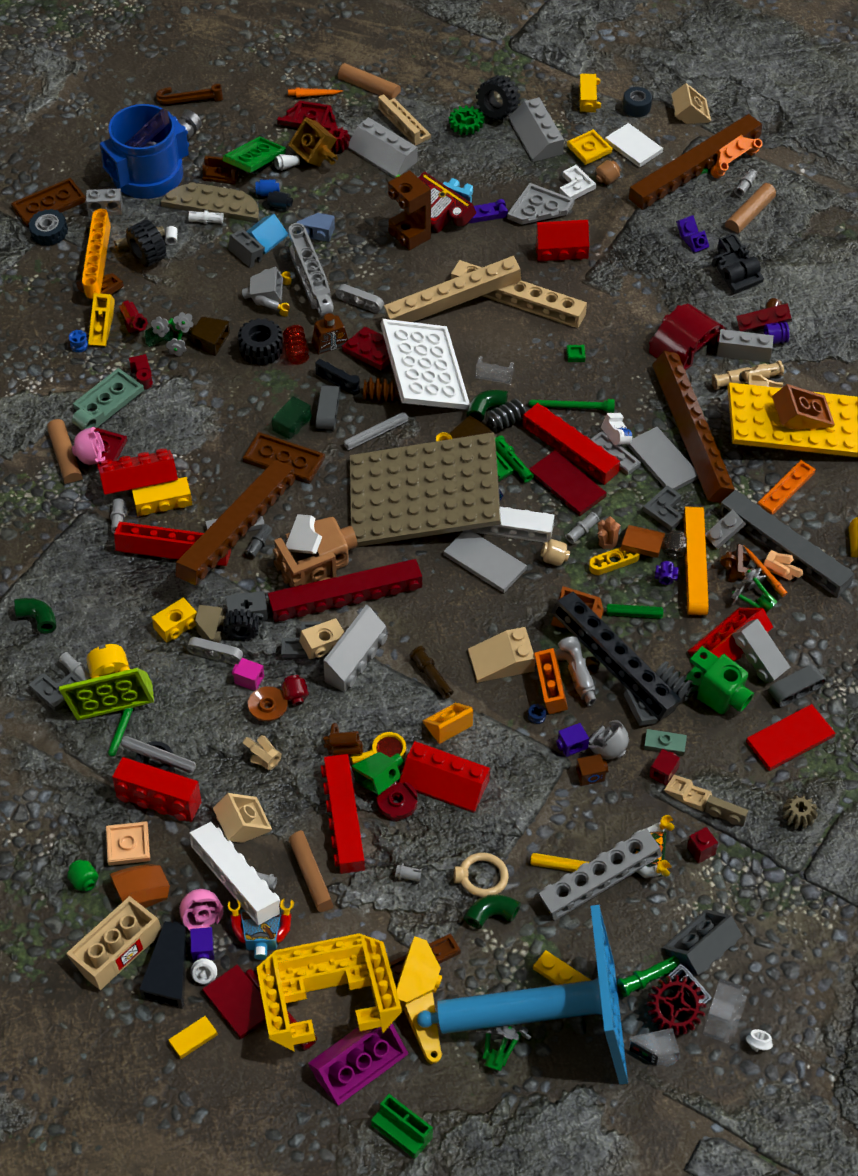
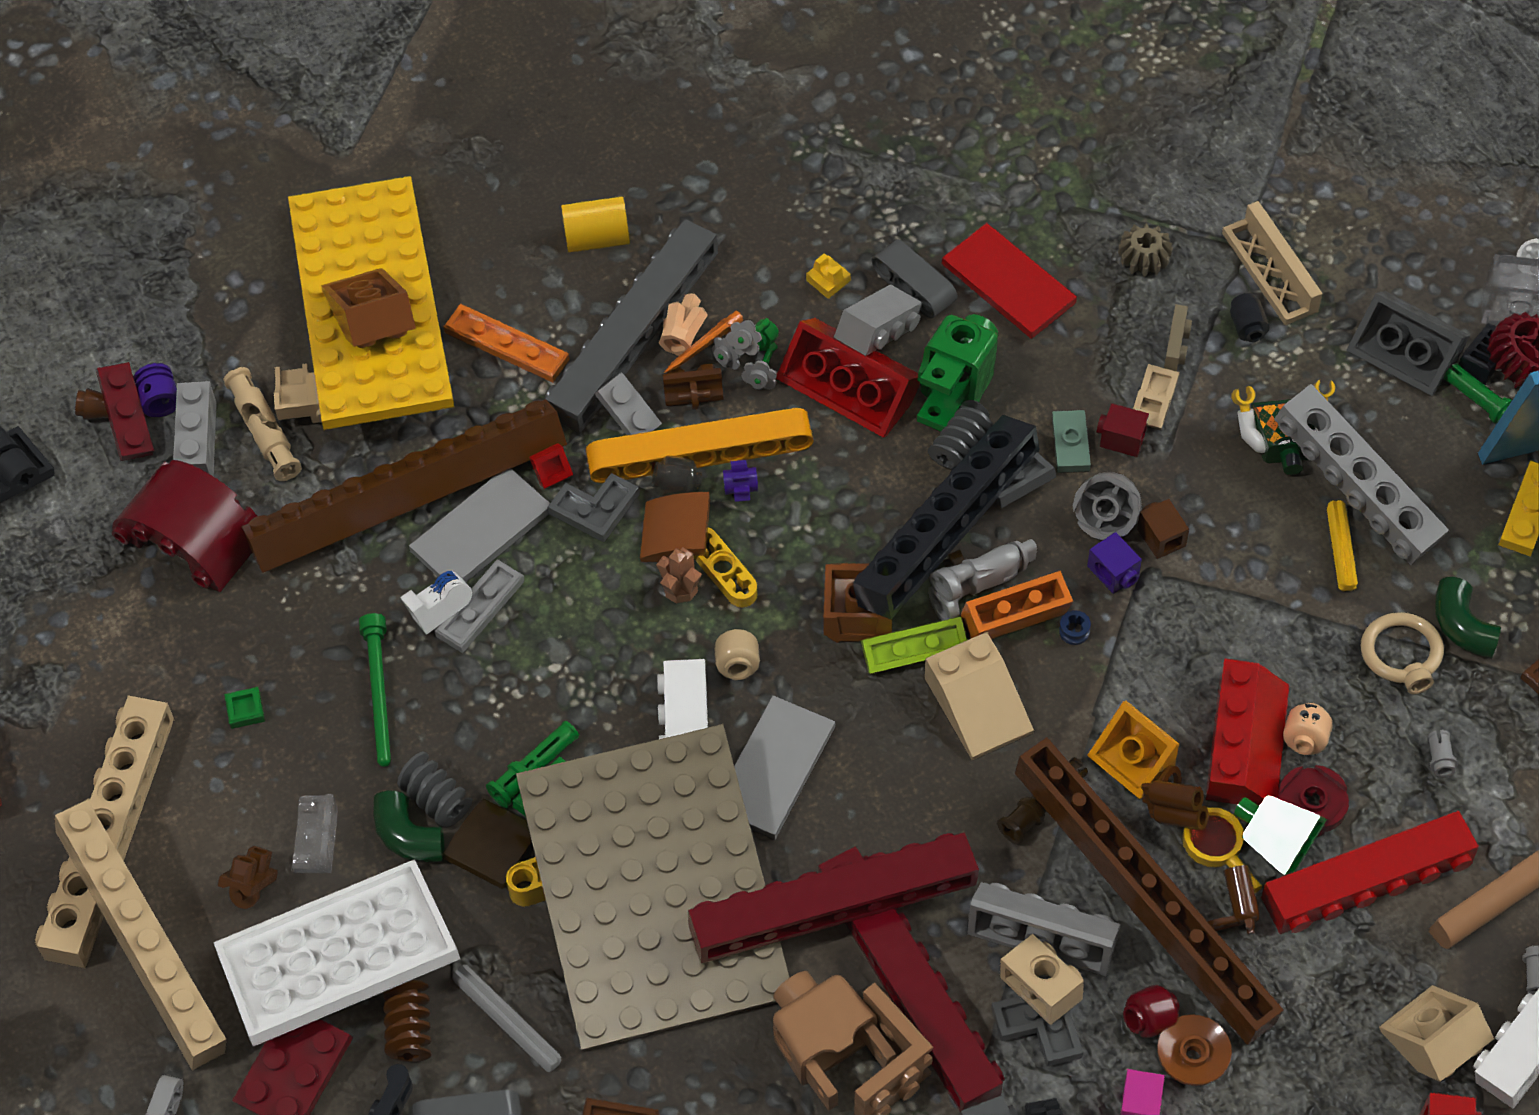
camera: 100 degrees left, 5 degrees up
tan rock [243,735,282,770] -> none
white tile [286,514,322,554] -> none
red brick [523,403,620,485] -> none
dark red tile [529,450,607,516] -> none
light grey pin [565,512,600,544] -> none
green axle [606,604,663,618] -> none
dark red brick [687,827,718,864] -> none
none -> reddish brown hips [217,846,278,909]
none -> red plate [529,443,573,489]
none -> dark red brick [688,832,979,964]
none -> yellow tile [806,253,851,299]
none -> lime plate [861,616,967,674]
none -> reddish brown brick [1014,737,1283,1045]
none -> reddish brown piece [1141,765,1209,830]
none -> tan fence [1222,201,1323,325]
none -> black brick [1230,293,1270,342]
none -> light nougat head [1283,703,1332,755]

